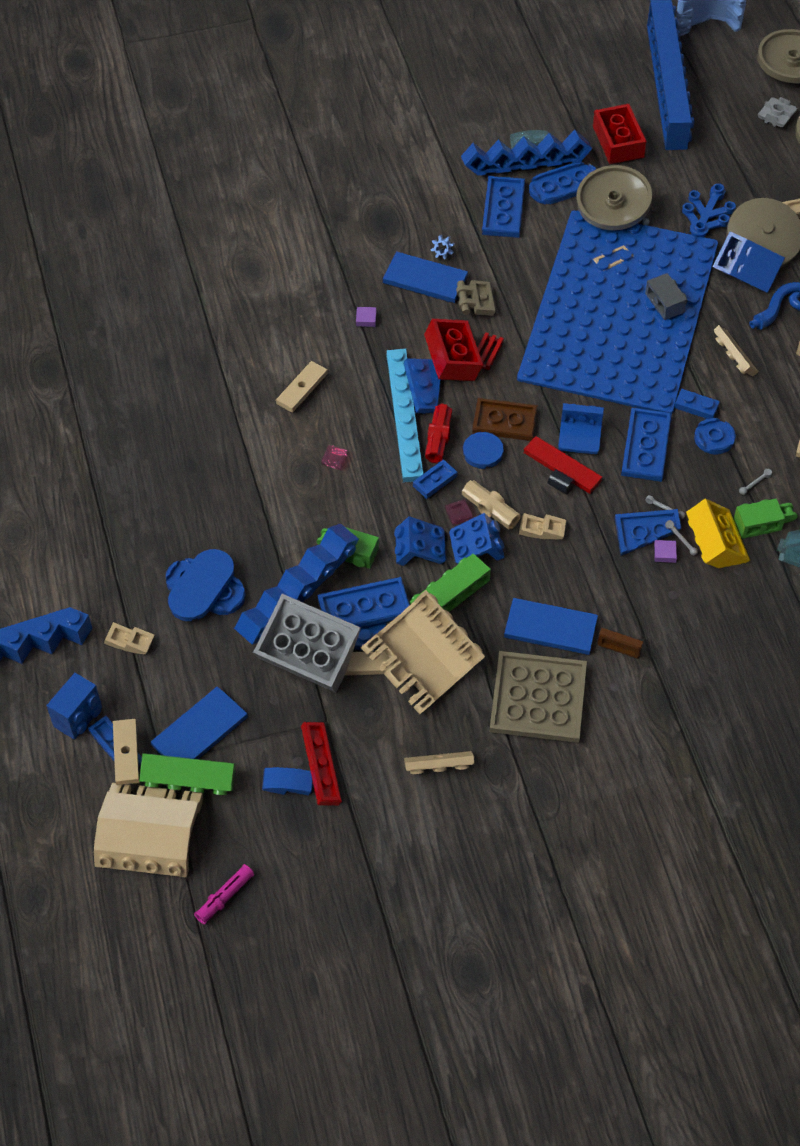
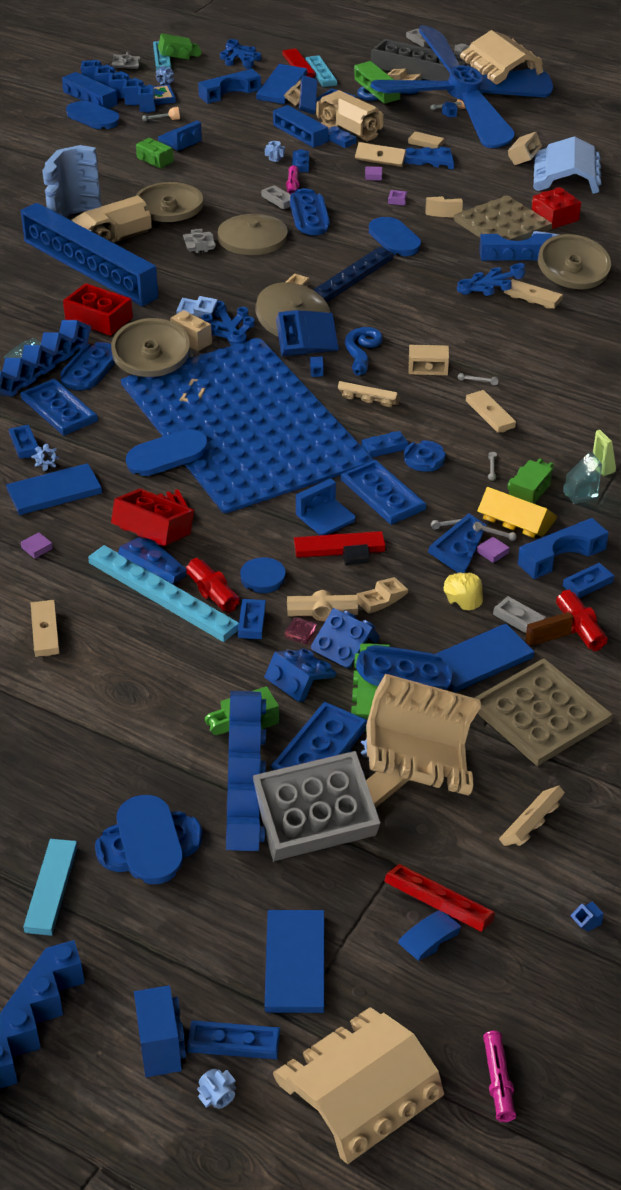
camera: 45 degrees left, 15 degrees down
tan slope [104,622,154,654] -> none
tan tile [113,719,139,785] -> none
bright green brick [139,754,236,795] -> none
clear pink tile [321,445,348,470] -> none
dark tan plate [456,280,495,316] -> none
reddish brown tile [472,398,538,441] -> none
dark grey brick [645,273,687,320] -> none
none -> blue plate [9,425,38,459]
none -> medium azure tile [23,839,77,936]
none -> tan brick [72,196,152,243]
none -> blue tile [126,429,208,476]
none -> tan brick [170,310,212,352]
none -> light blue slope [176,296,217,318]
none -> light blue gear [197,1069,236,1109]
none -> blue piece [310,356,323,377]
none -> blue tile [356,645,454,690]
none -> light yellow hair [443,572,483,610]
none -> light grey plate [493,596,546,633]
none -> blue arch [518,518,609,579]
none -> red piece [556,589,608,652]
none -> blue plate [563,563,614,598]
none -> blue piece [570,901,604,932]

